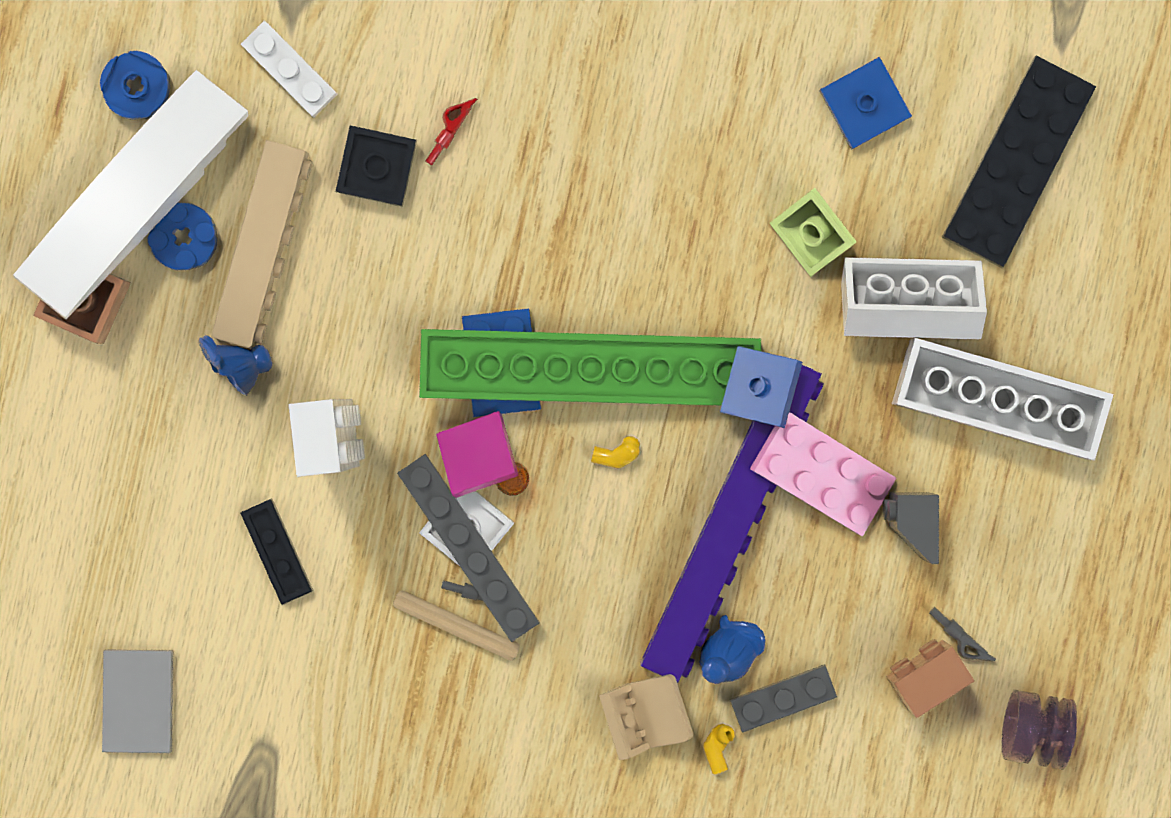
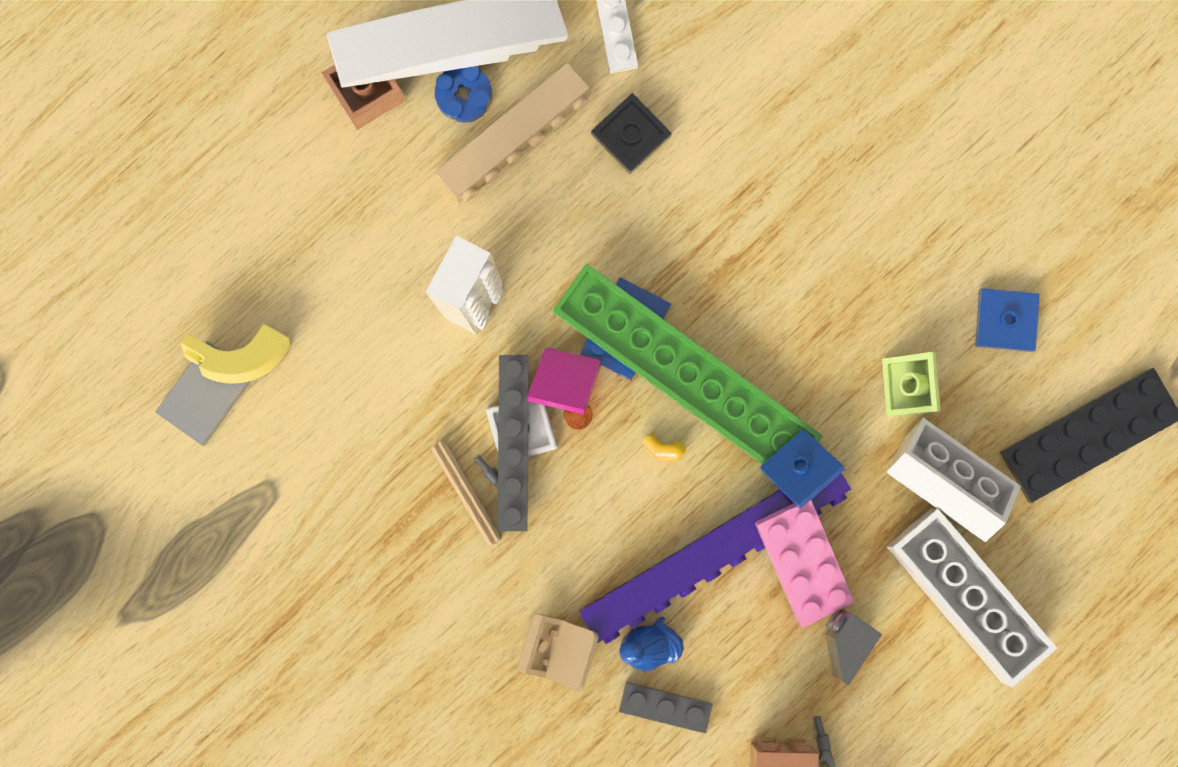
camera: 40 degrees right, 5 degrees down
blue hair [199,335,273,396] -> none
black tile [240,498,314,605] -> none
red hand [425,98,478,166] -> none
yellow arm [703,724,735,774] -> none
none -> light yellow arch [180,324,290,384]

